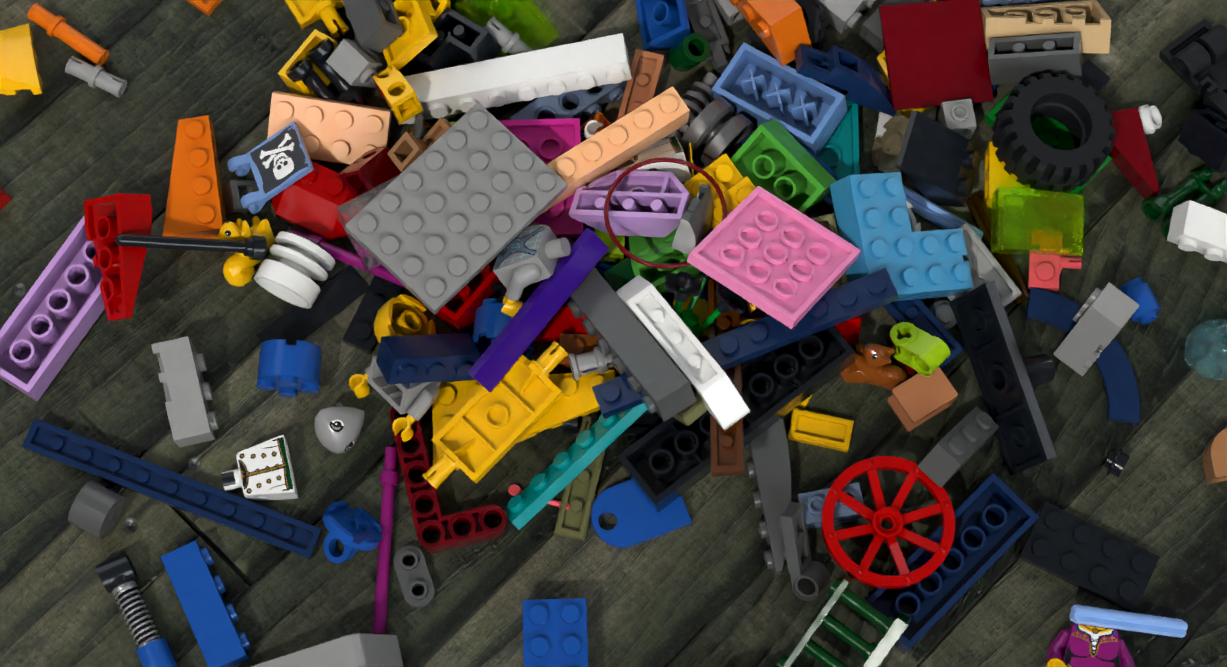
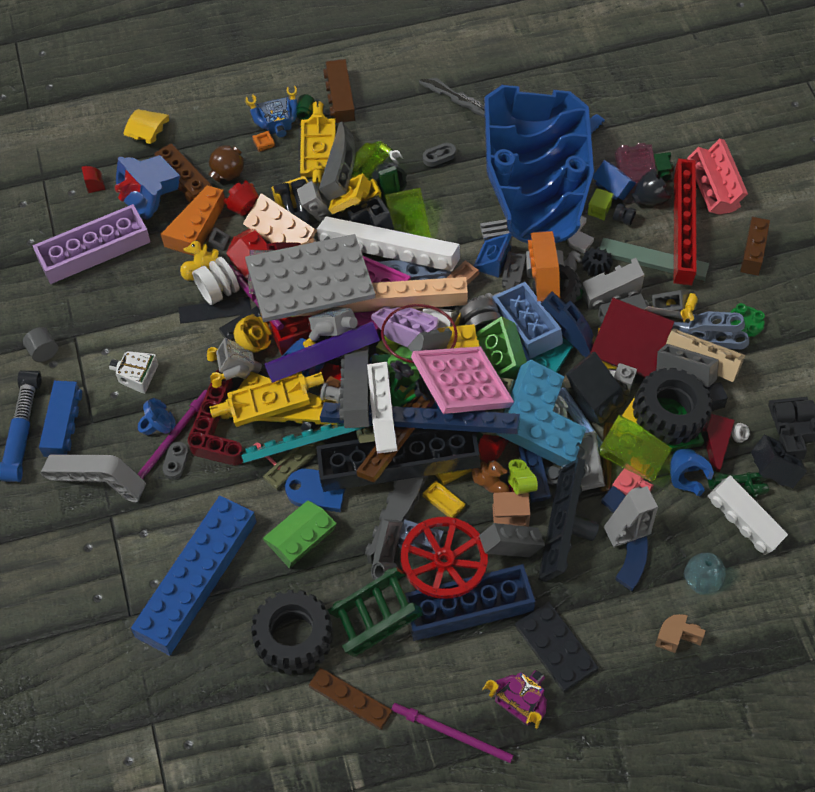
camera: 35 degrees right, 15 degrees down
dark blue plate [22,418,323,560] -> none
orange pin [27,3,110,66] -> none
light grey pin [65,56,127,98] -> none
red wedge [84,193,153,321] -> none
black piece [115,234,266,260] -> none
light grey wedge [151,336,219,448] -> none
flag [227,122,314,214] -> none
blue brick [256,339,322,397] -> none
light grey piece [314,402,365,454] -> none
yellow leg [372,64,423,124] -> none
dark blue brick [376,333,481,384] -> none
light grey pin [483,16,534,55] -> none
dark green brick [668,33,710,72] -> none
light blue axle [1069,605,1188,638] -> none
black plate [1103,448,1130,478] -> none
blue brick [1120,278,1161,325] -> none
none -> blue piece [115,155,180,220]
none -> reddish brown brick [154,143,211,202]
none -> reddish brown brick [208,145,244,183]
none -> red cone [224,180,259,216]
none -> bright green slope [263,500,336,569]
none -> blue piece [670,449,714,496]

